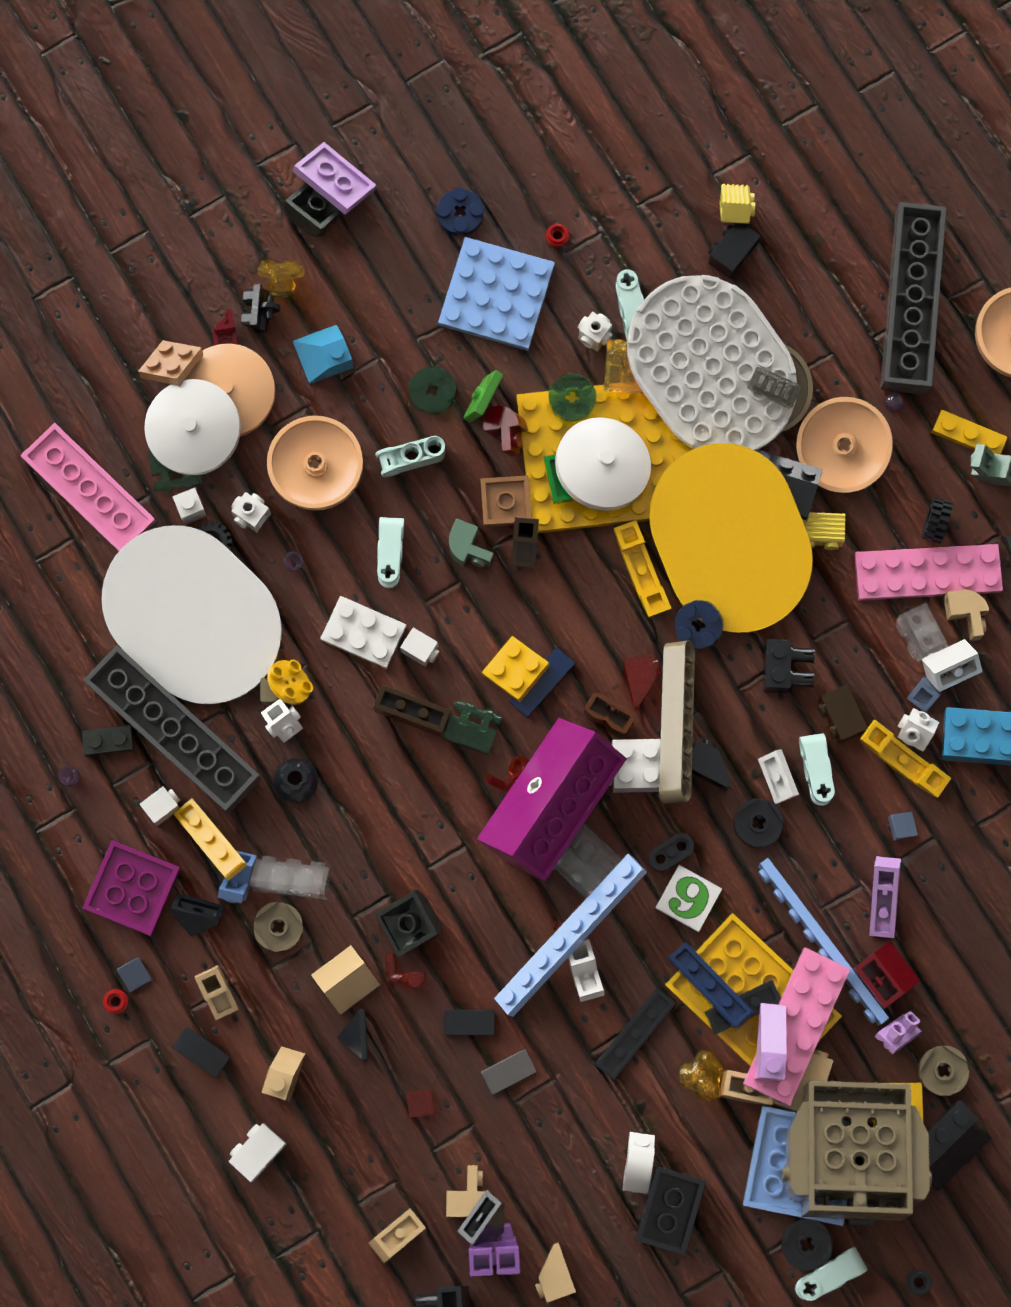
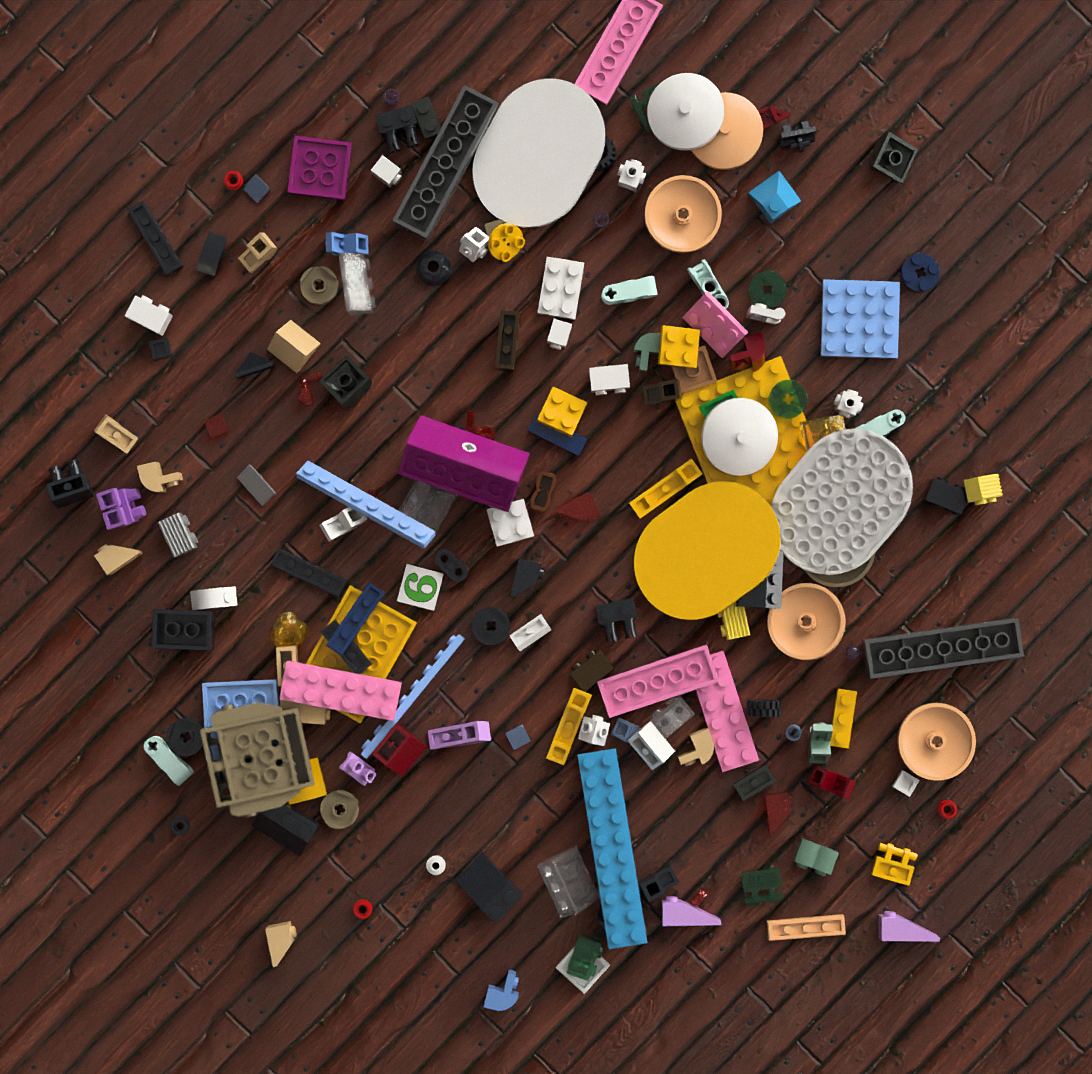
camera: 80 degrees right, 10 degrees up
plate [138,340,204,386] -> none
black slope [170,893,225,937] -> none
white brick [173,488,206,525] -> none
yellow tile [173,798,248,881] -> none
clear yellow plate [258,260,305,298] -> none
tan slope [261,1046,305,1102] -> none
lavender plate [293,142,376,215] -> none
clear green plate [443,700,502,755] -> none
black tile [444,1010,494,1035] -> none
black slope [457,1190,504,1246] -> none
bright green plate [463,370,503,423] -> none
red plate [546,224,569,247] -> none
beam [659,640,695,804] -> none
dark blue plate [675,600,724,649] -> none
clear smoke slope [747,366,802,409] -> none
lavender slope [755,1003,786,1082] -> none
light aqua piece [799,733,835,806] -> none
none -> black tile [128,201,184,276]
none -> black tile [149,338,173,361]
none -> light grey brick [157,513,198,558]
none -> black brick [375,105,420,154]
none -> white brick [589,364,630,395]
none -> bright pink plate [597,644,719,718]
none -> yellow plate [658,325,700,369]
none -> bright pink plate [682,291,748,358]
none -> white plate [746,303,785,325]
none -> sand blue hinge [786,724,802,741]

